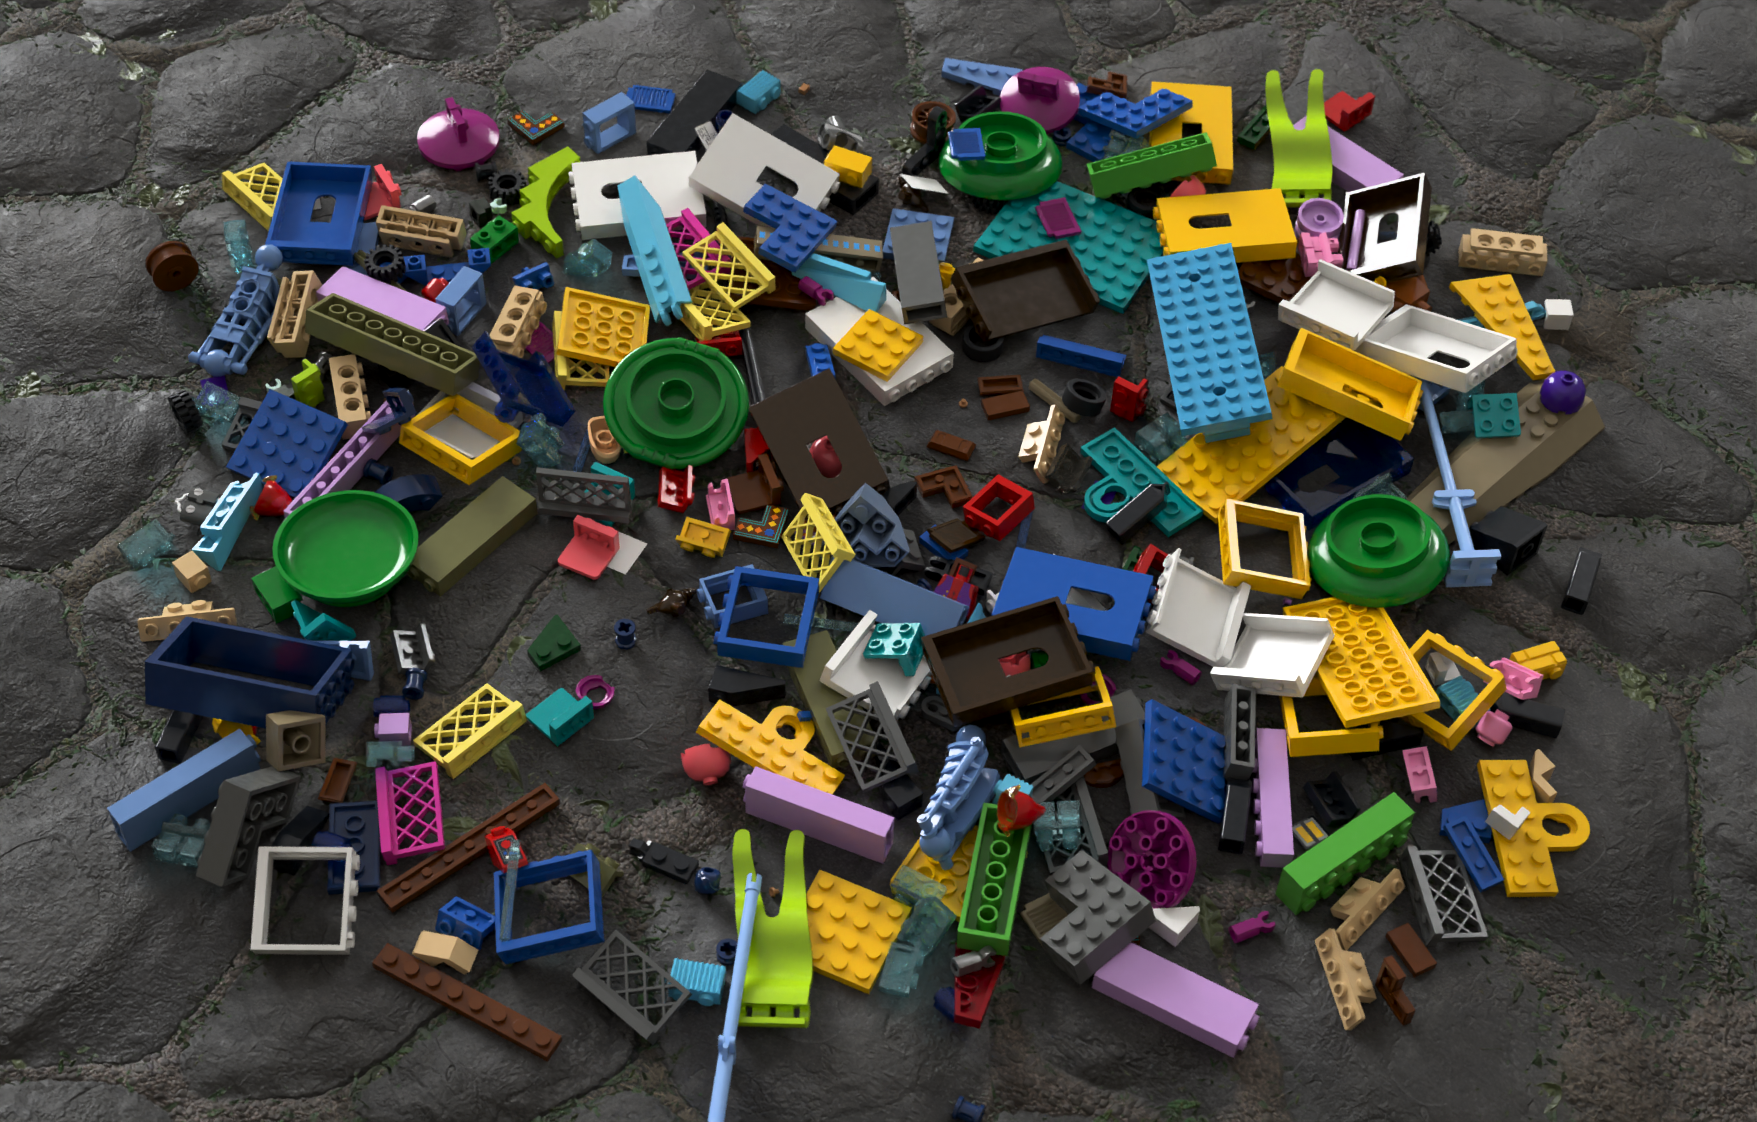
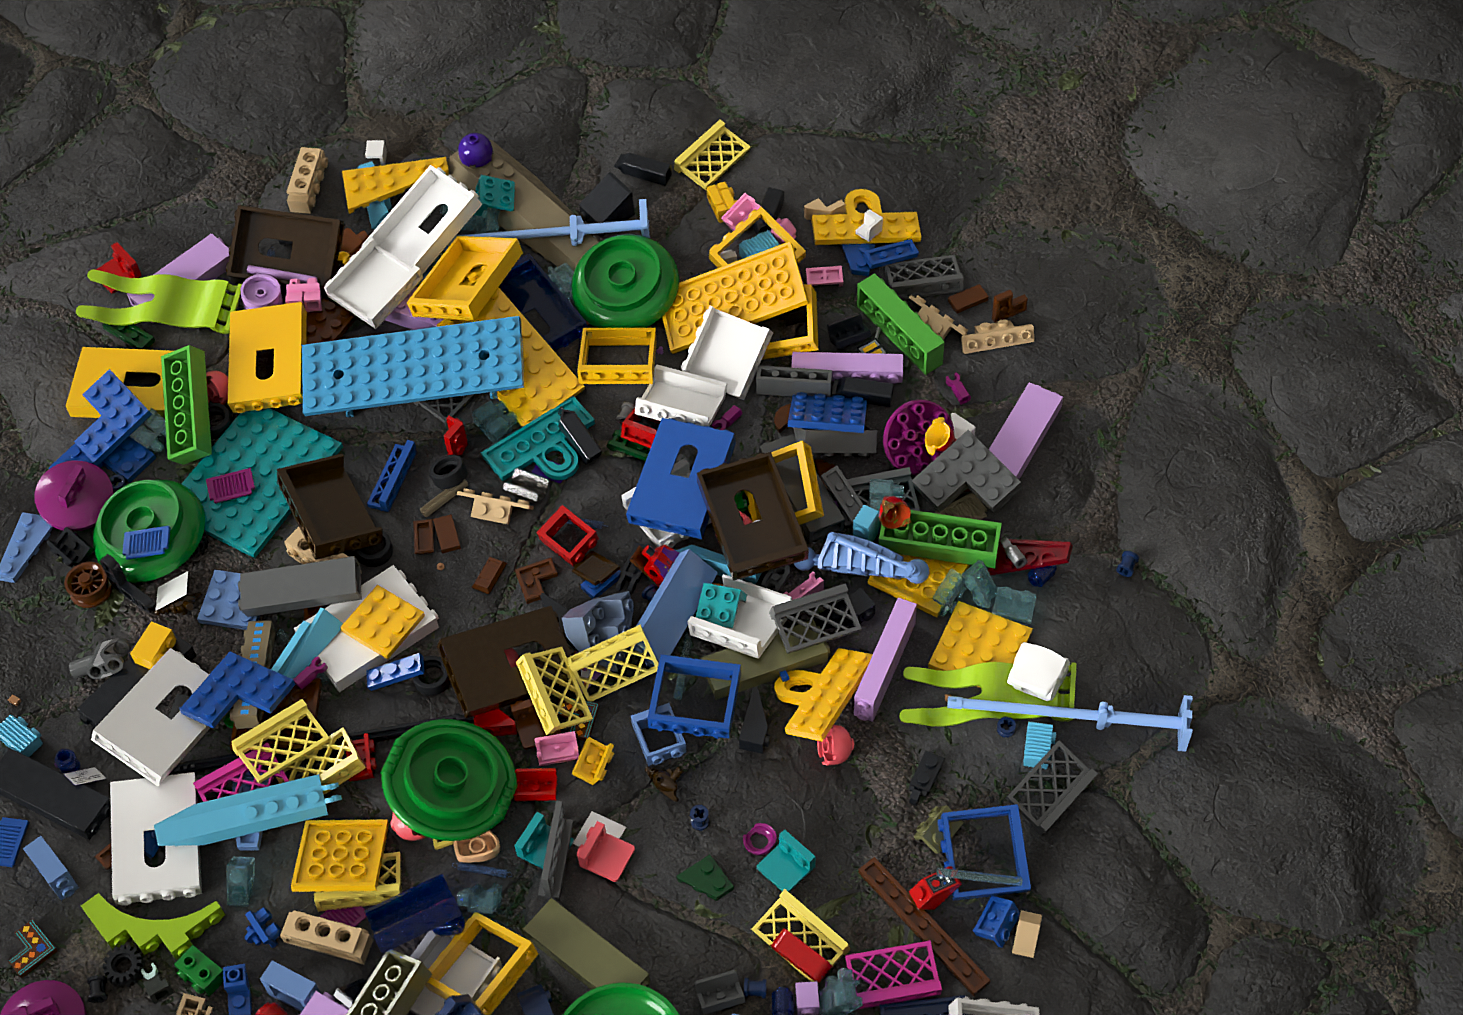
camera: 85 degrees left, 5 degrees up
reddish brown plate [372,943,562,1062] -> none
dark blue piece [695,867,721,895] -> none
reddish brown tile [1086,72,1127,99] -> none
none -> light yellow fence [516,647,593,735]
none -> light yellow fence [674,119,751,190]
none -> red beam [770,928,832,984]
none -> bright pink hinge [783,572,824,600]
none -> yellow hat [925,417,956,456]
none -> white piece [1007,642,1070,701]

